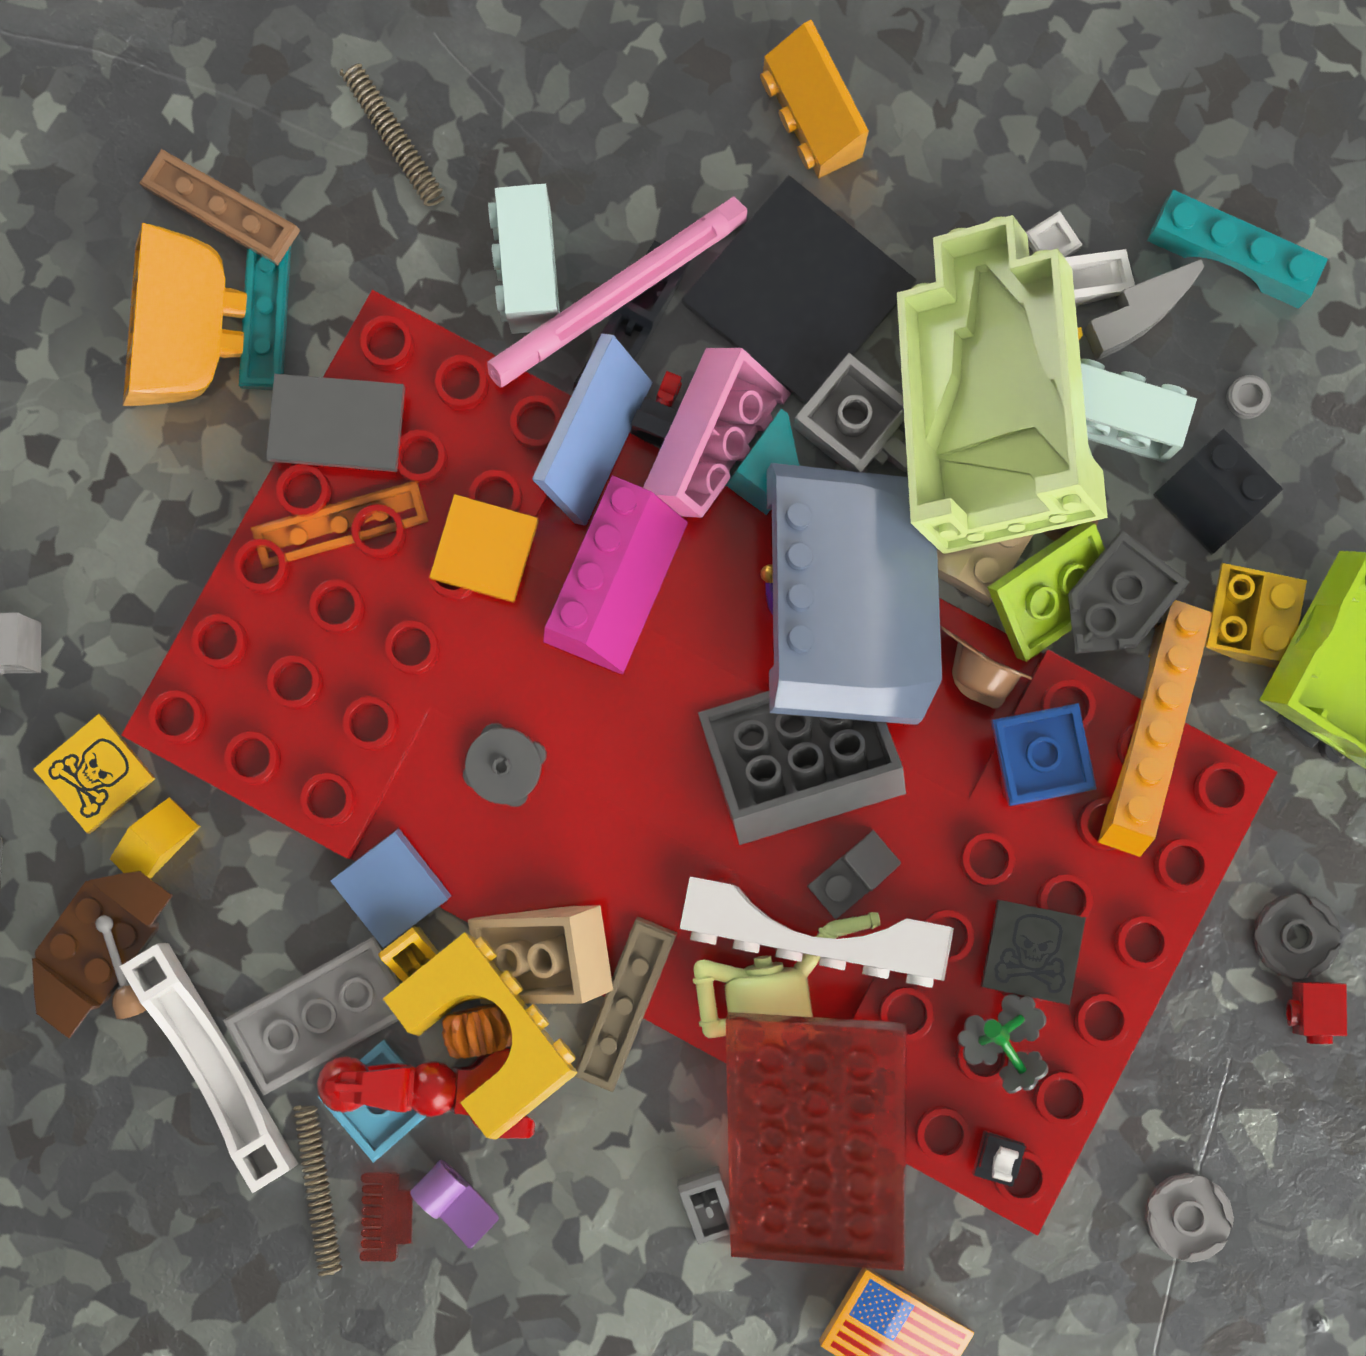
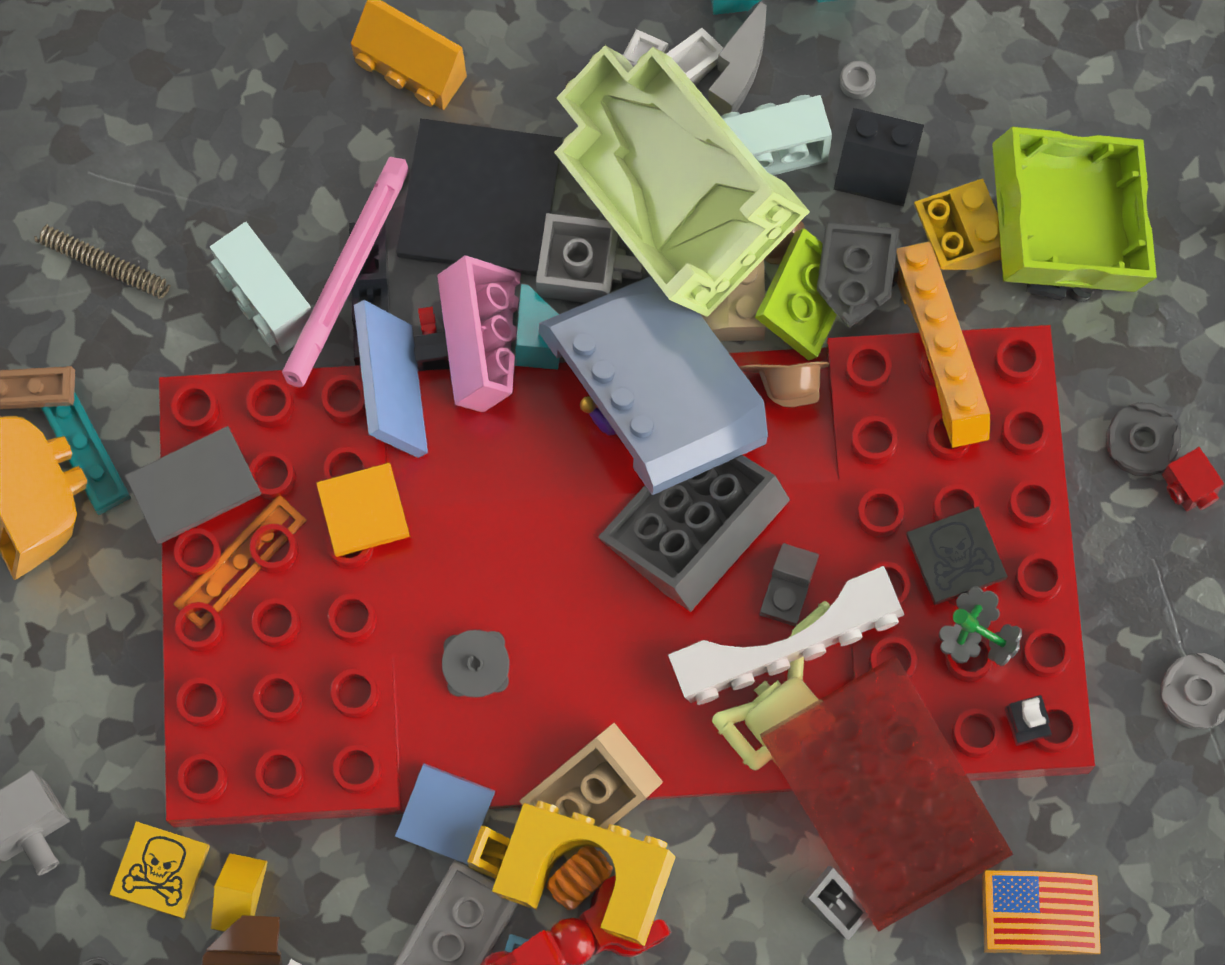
camera: 30 degrees left, 10 degrees down
dark pink slope [543,475,688,675] -> none
dark tan tile [575,916,677,1092] -> none
blue tile [991,703,1097,806] -> none

